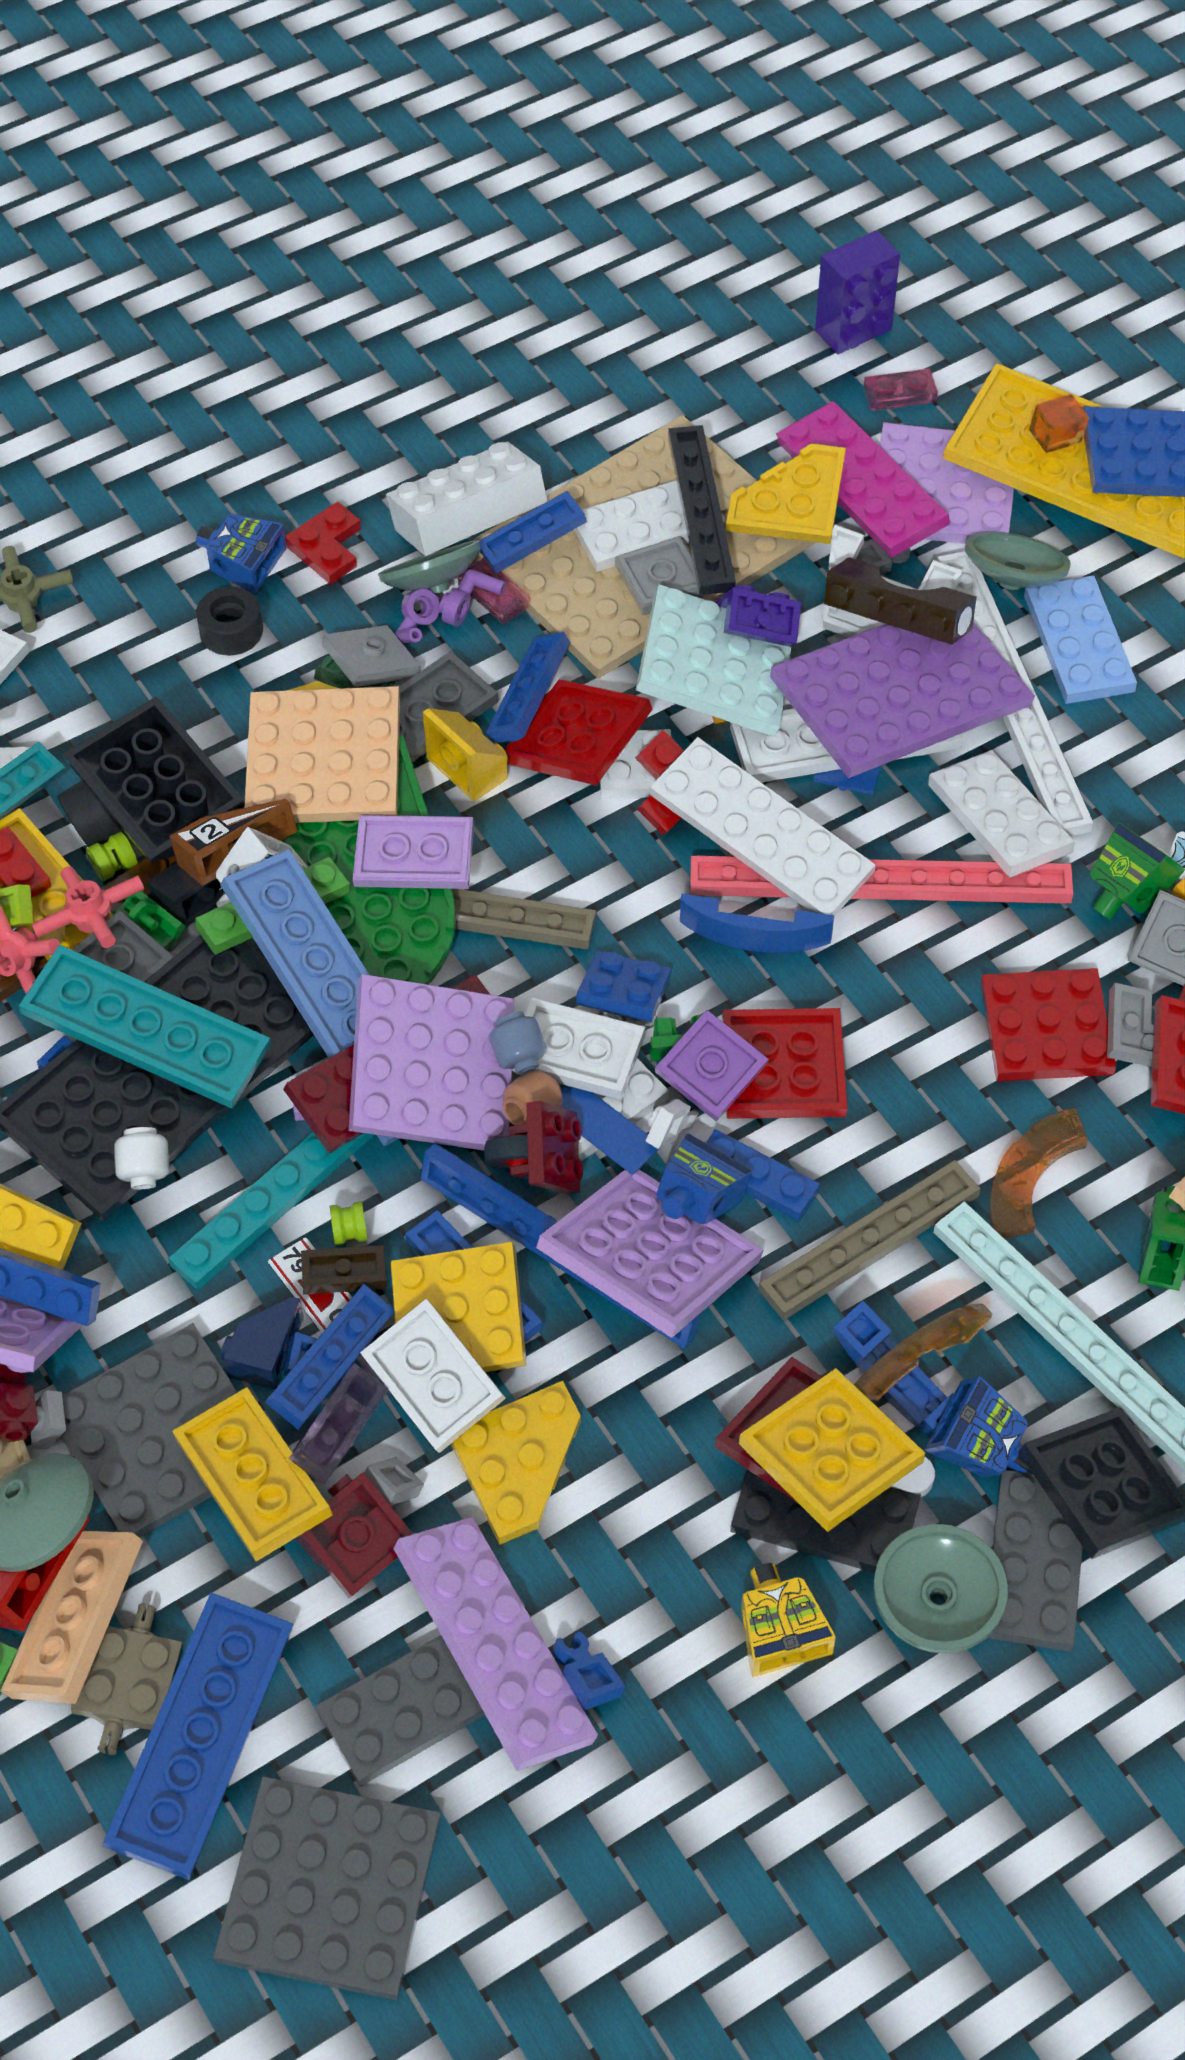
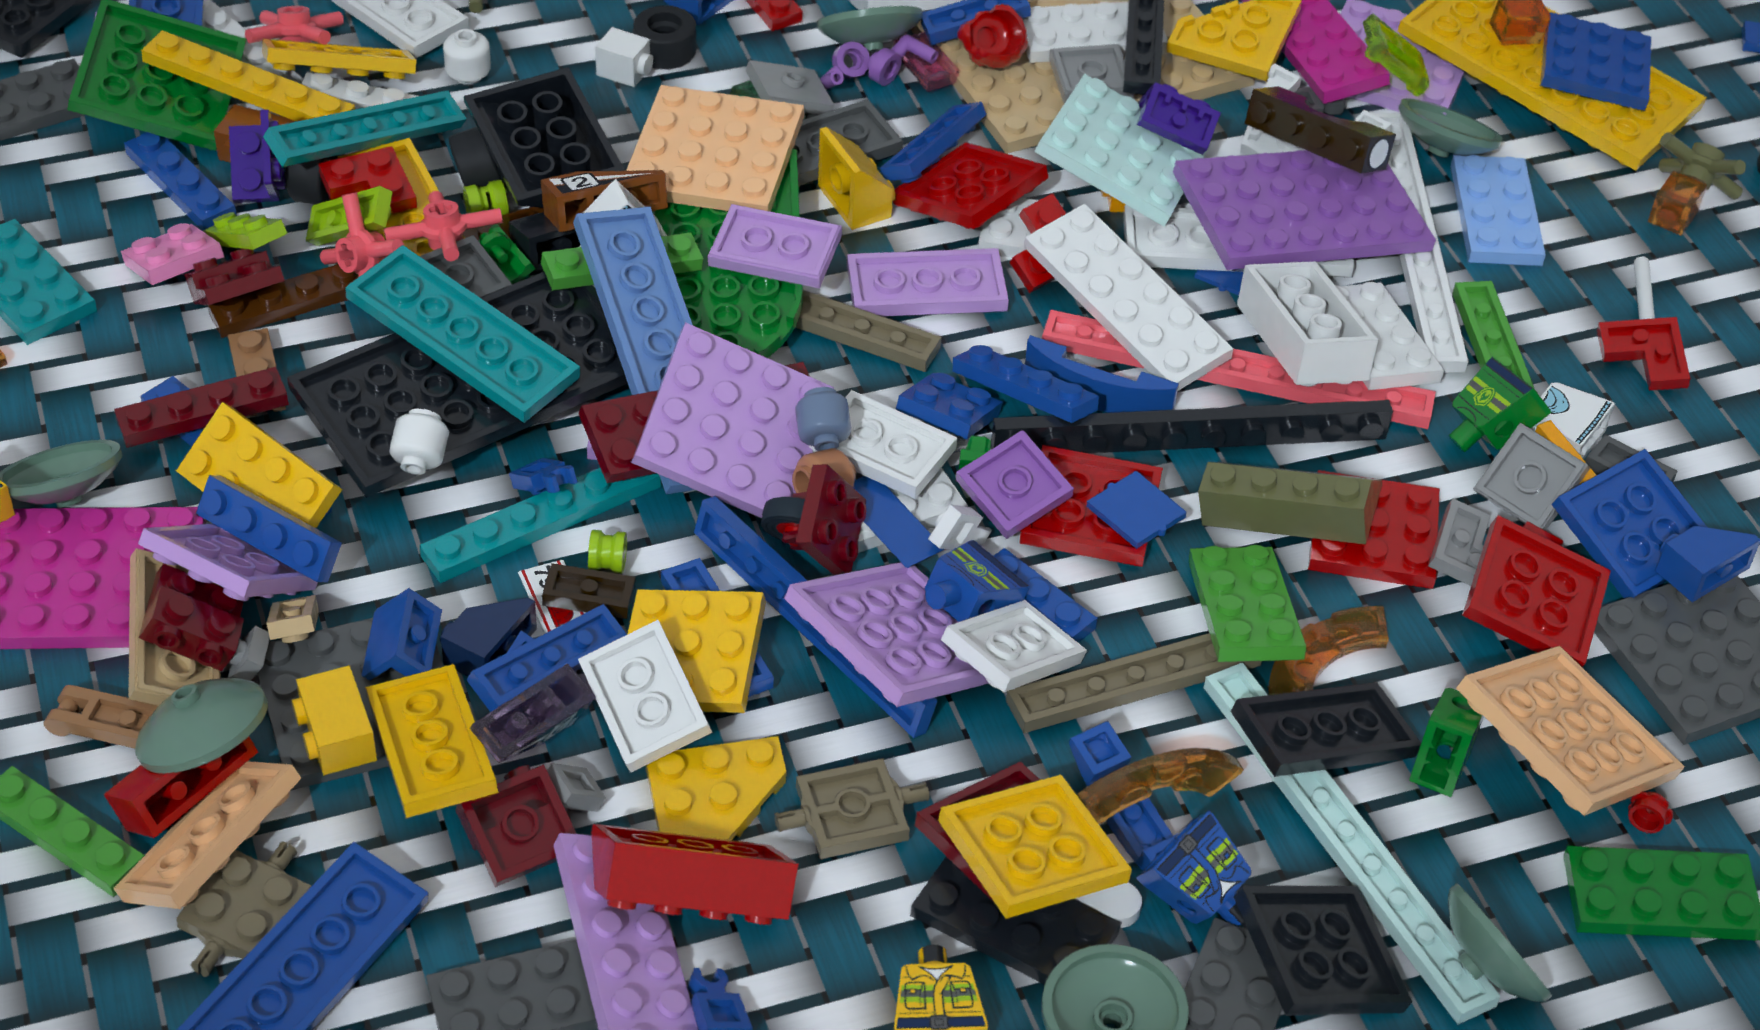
camera: 10 degrees right, 10 degrees down
none -> tan plate [266,595,319,643]
none -> yellow brick [291,665,377,776]
none -> blue panel [362,588,442,681]
none -> white head [443,29,491,84]
none -> blue plate [509,458,578,495]
none -> red slope [592,824,799,925]
none -> white brick [595,27,653,87]
none -> dark tan plate [775,759,929,859]
none -> lavender plate [847,248,1009,316]
none -> white plate [941,600,1087,692]
none -> blue plate [953,345,1099,423]
none -> red hair [957,4,1028,68]
none -> black plate [991,400,1393,454]
none -> blue piece [1086,471,1187,549]
none -> bright green plate [1188,545,1306,662]
none -> olive slope [1198,462,1382,544]
none -> black plate [1230,682,1421,777]
none -> white brick [1237,261,1379,387]
none -> clear neon green plate [1362,13,1429,96]
none -> bright green plate [1452,281,1534,388]

